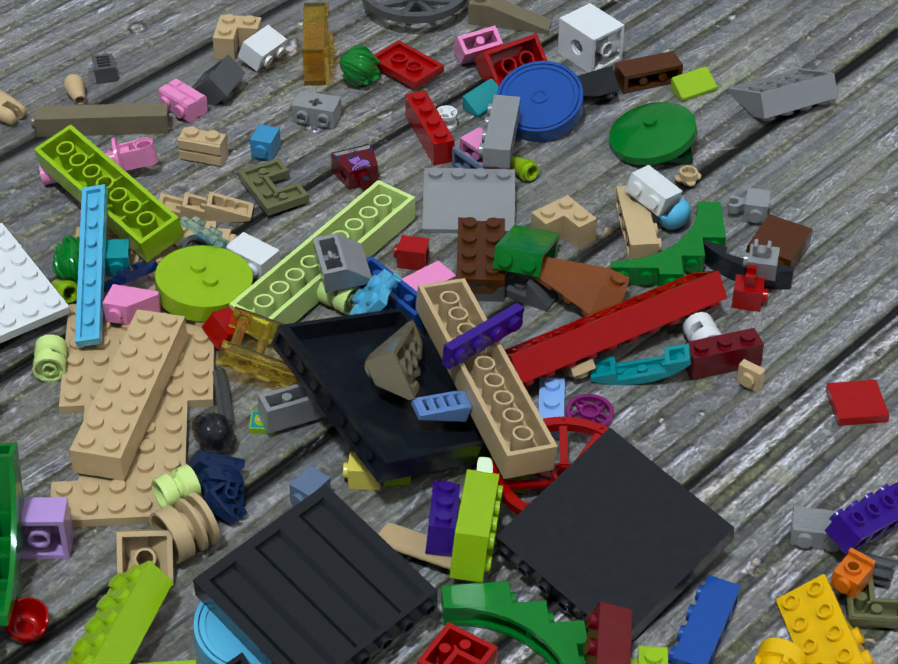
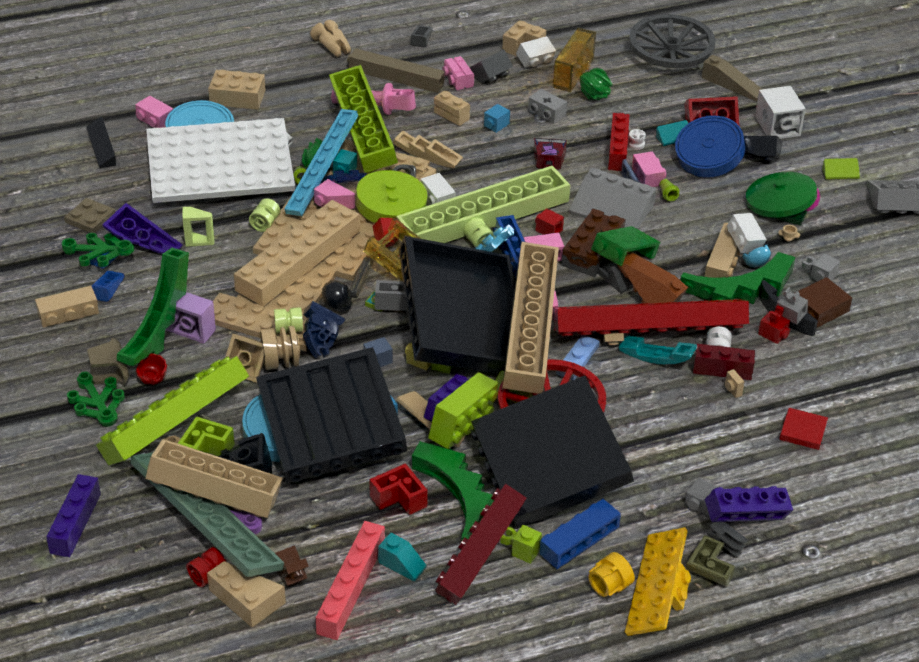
camera: 25 degrees right, 0 degrees up
tan cone [63,74,86,105] -> none
clear light blue plate [180,215,229,249] -> none
olive plate [238,158,309,216] -> none
light grey slope [313,233,372,293] -> none
dark tan wedge [365,320,423,400] -> none
red plate [374,40,444,90] -> none
medium blue slope [411,391,472,422] -> none
dark purple plate [442,303,524,370] -> none
bright pink brick [453,26,503,65] -> none
light grey brick [479,95,520,168] -> none
tan brick [531,195,597,249] -> none
magenta wheel [566,394,614,427] -> none
reddish brown brick [614,51,683,94] -> none
orange brick [830,547,876,599] -> none

